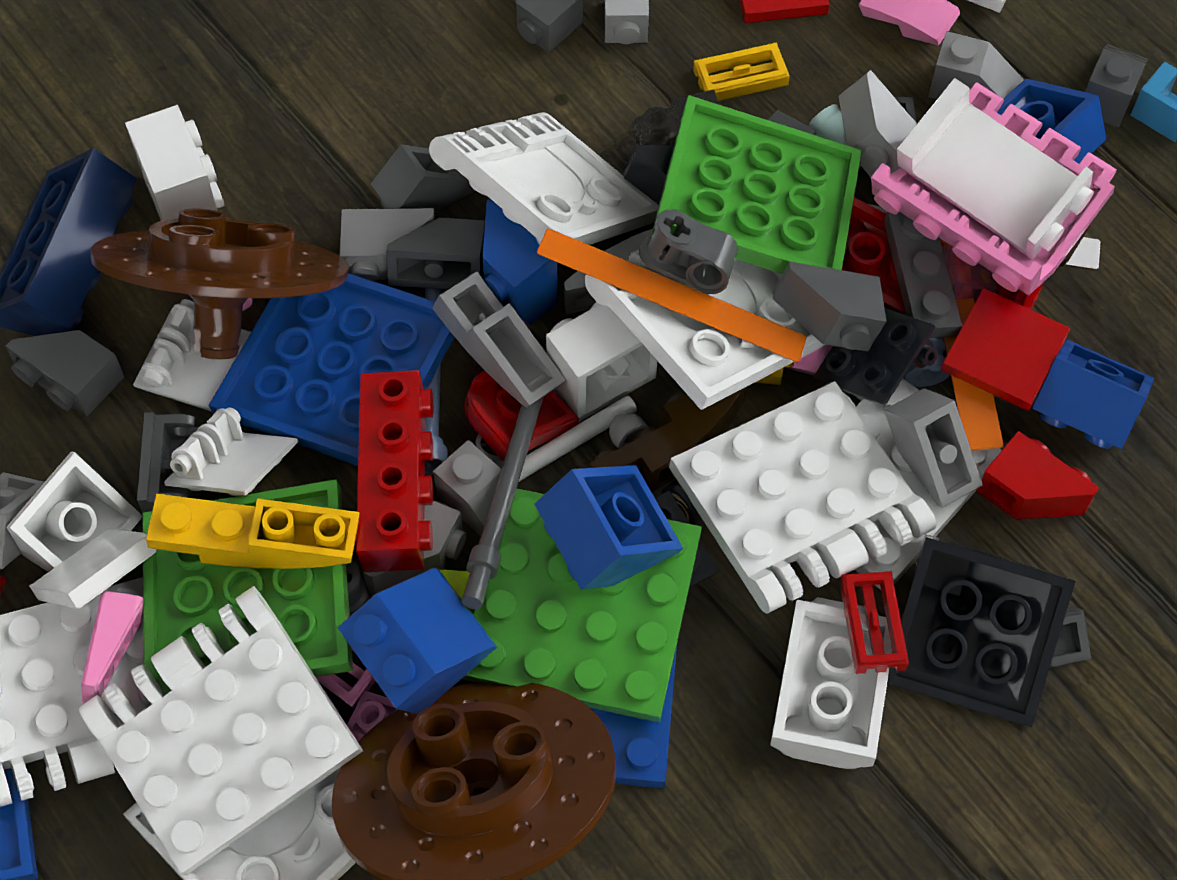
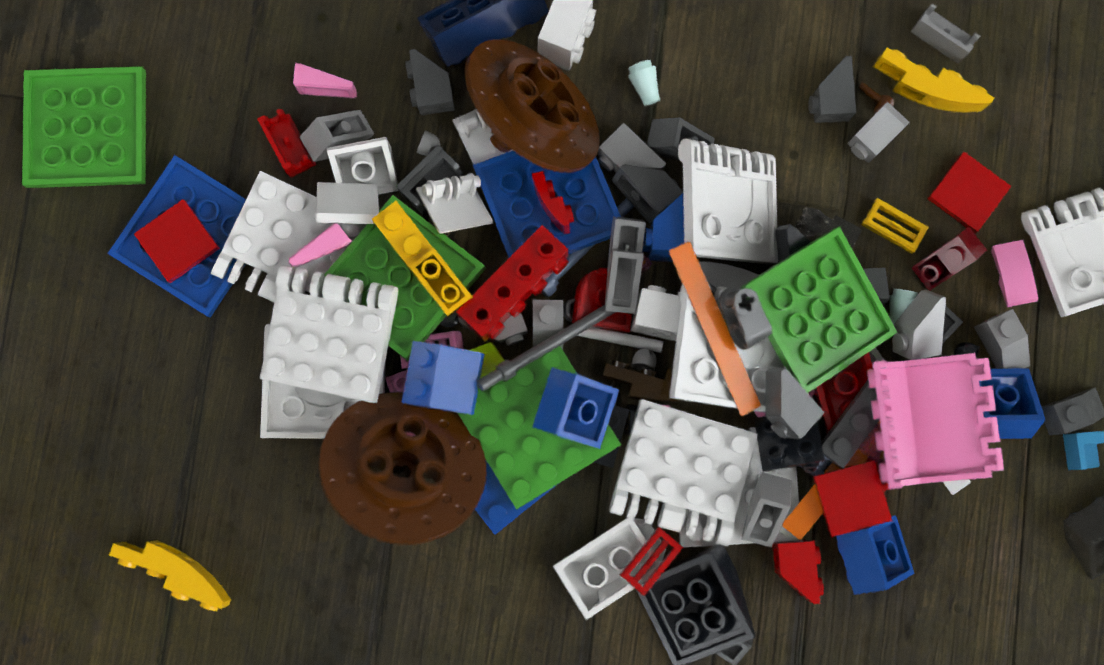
camera: 40 degrees right, 20 degrees up
white panel [897,78,1094,260] -> none
none -> light grey hinge [417,131,440,156]
none -> red slope [532,171,574,234]
none -> light aqua cone [628,60,660,106]
none -> dark red slope [912,227,987,291]

